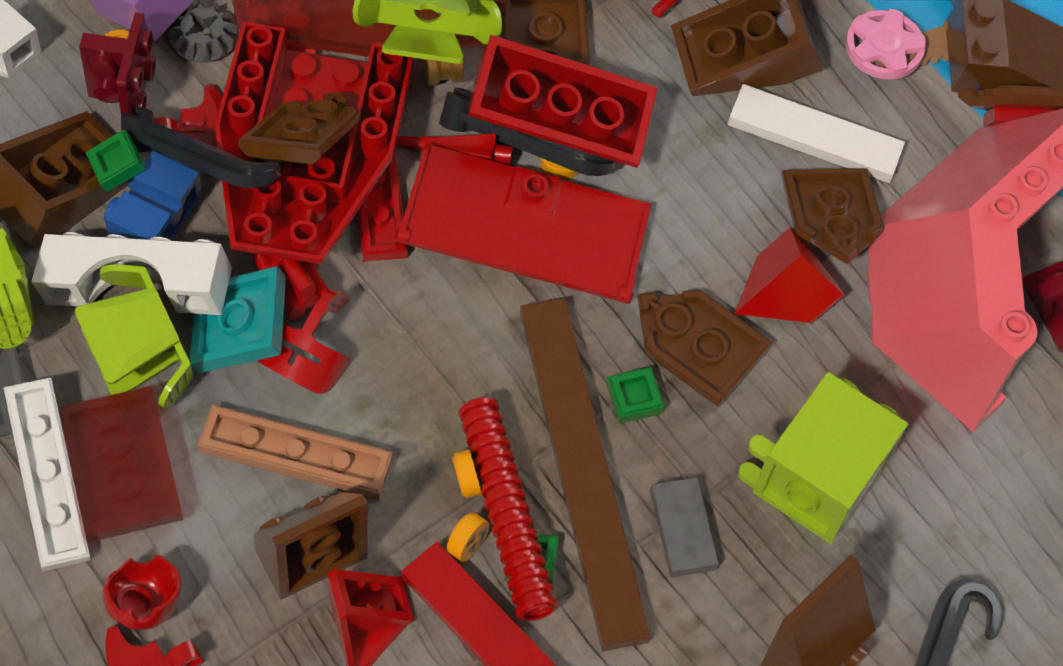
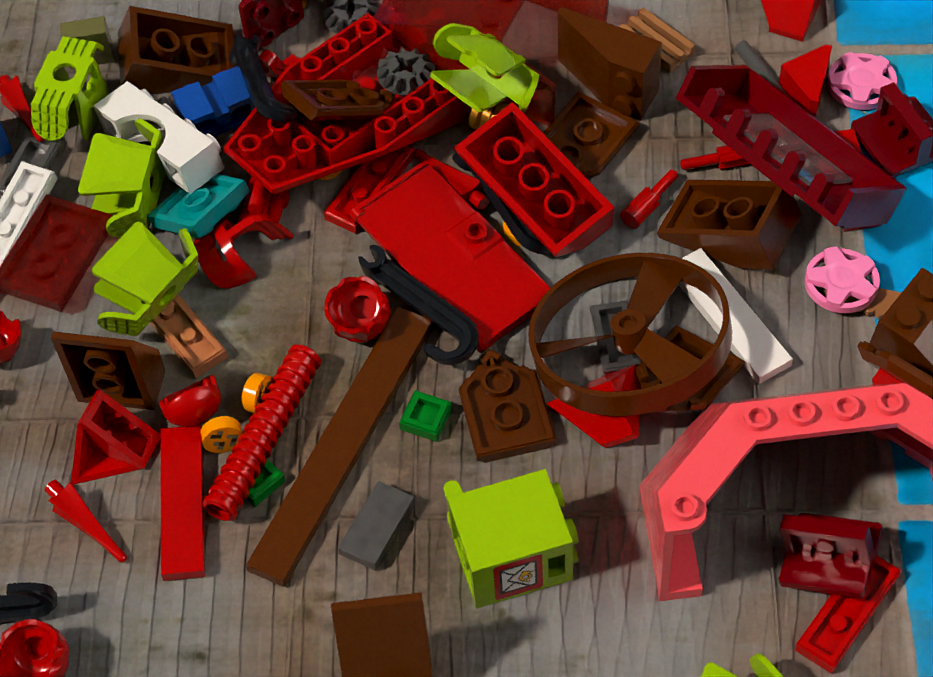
camera: 50 degrees right, 5 degrees down
green tile [86,130,146,192] -> none
none -> lime piece [92,222,198,336]
none -> red hair [159,374,222,427]
none -> red hair [324,276,391,343]
none -> black piece [358,245,479,365]
none -> dark grey gear [377,47,435,95]
none -> reddish brown piece [528,253,733,416]
none -> flat silver tile [589,300,642,374]
none -> red axle [620,169,678,229]

